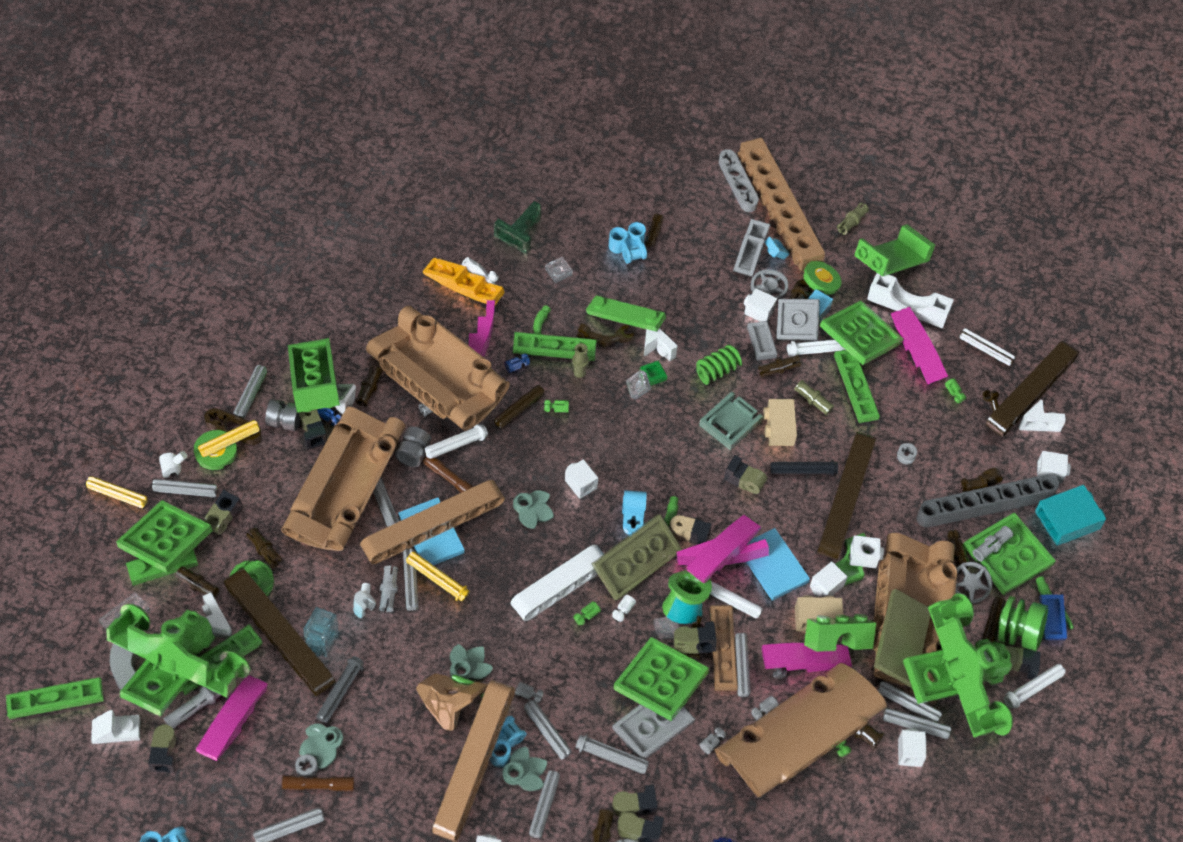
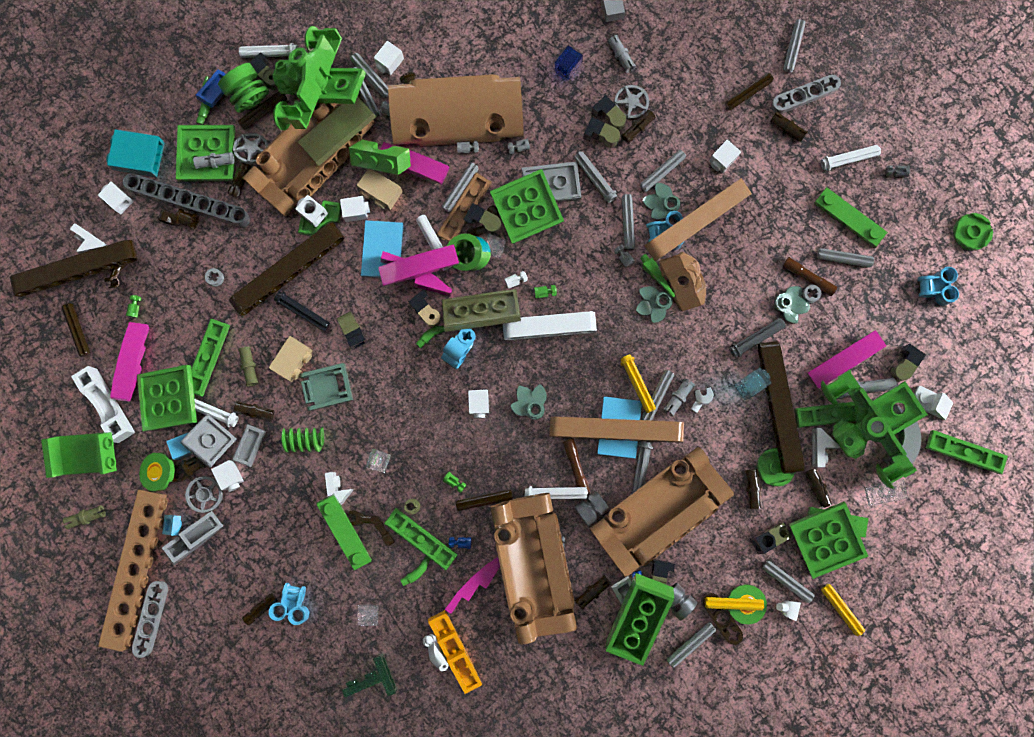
camera: 140 degrees left, 25 degrees up
green tile [640,360,667,387] -> none

